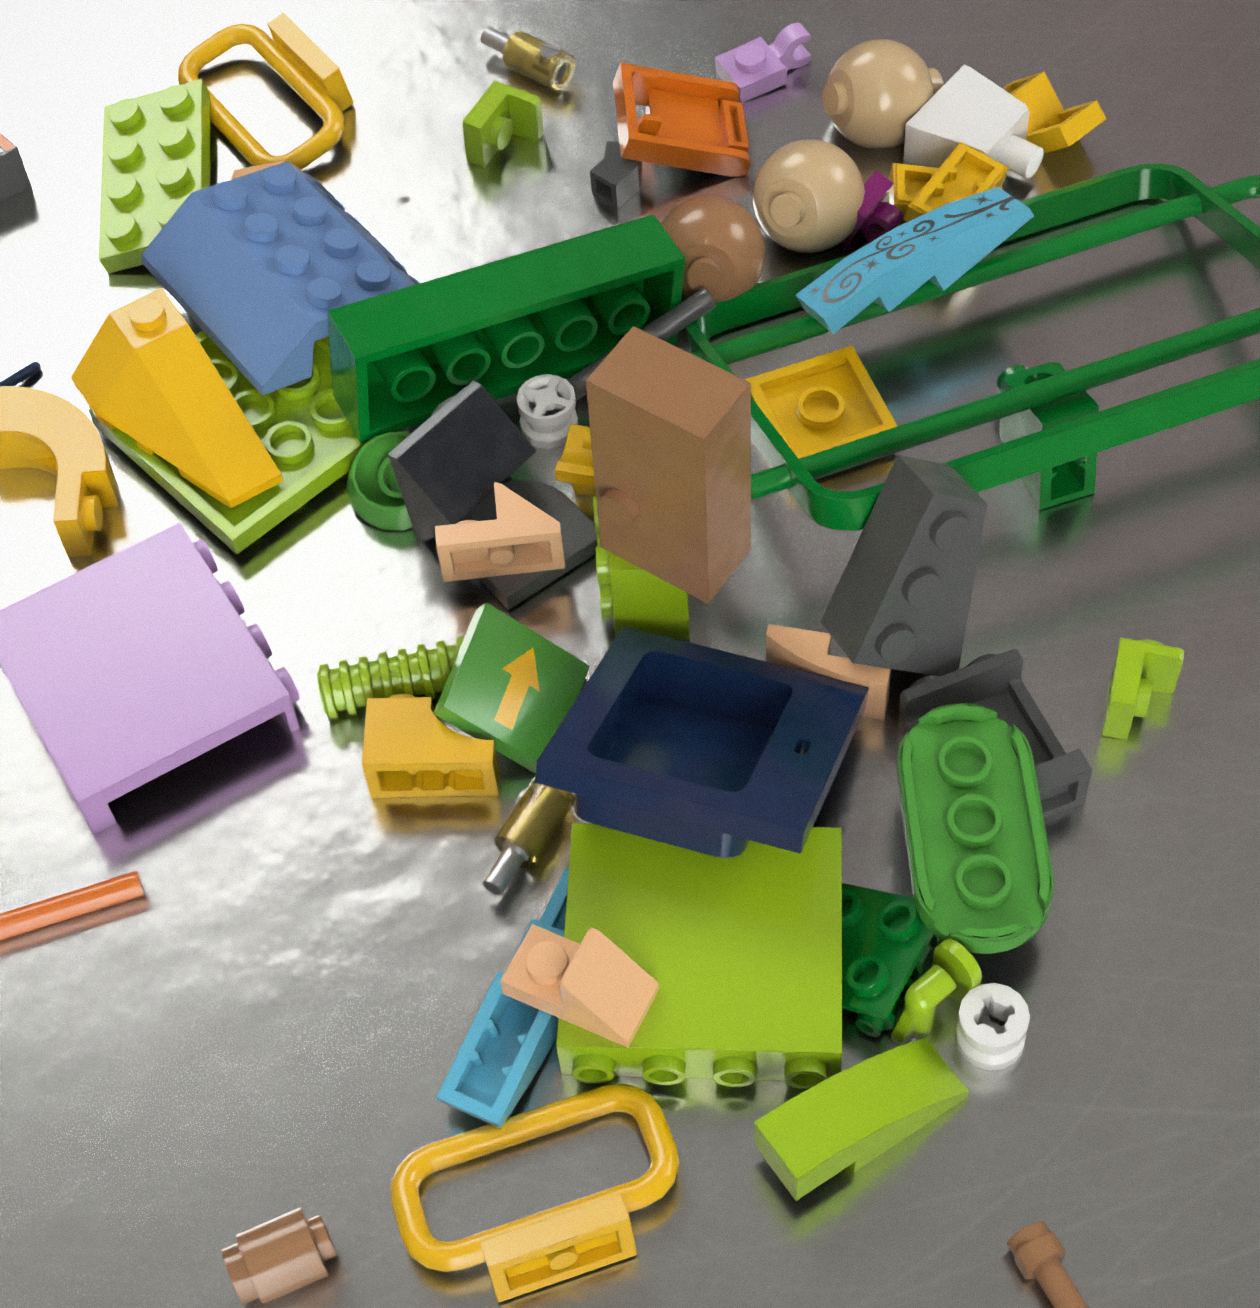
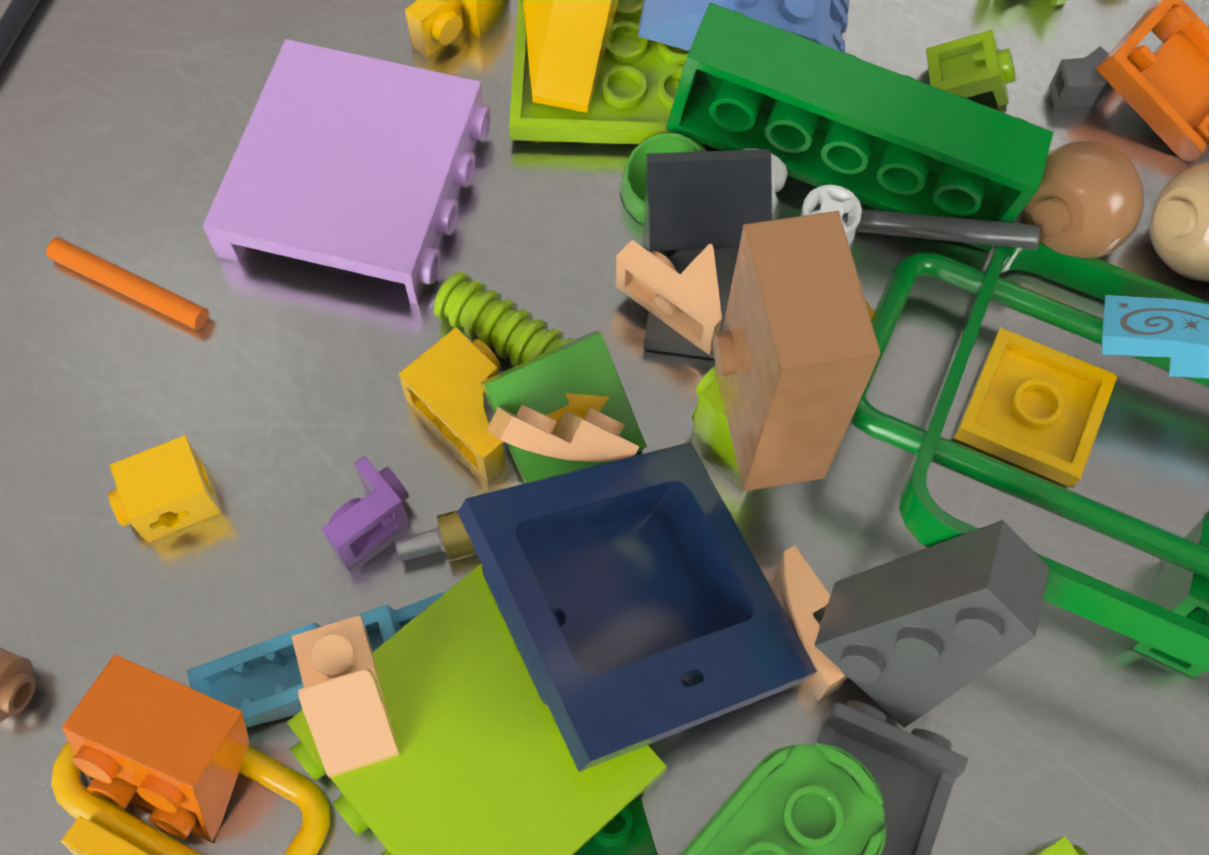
camera: 40 degrees right, 10 degrees up
none -> orange slope [61,654,249,843]
none -> yellow brick [108,435,221,543]
none -> medium lavender bracket [321,456,410,570]
none -> light nougat slope [487,404,639,462]
none -> lime bracket [926,29,1016,107]

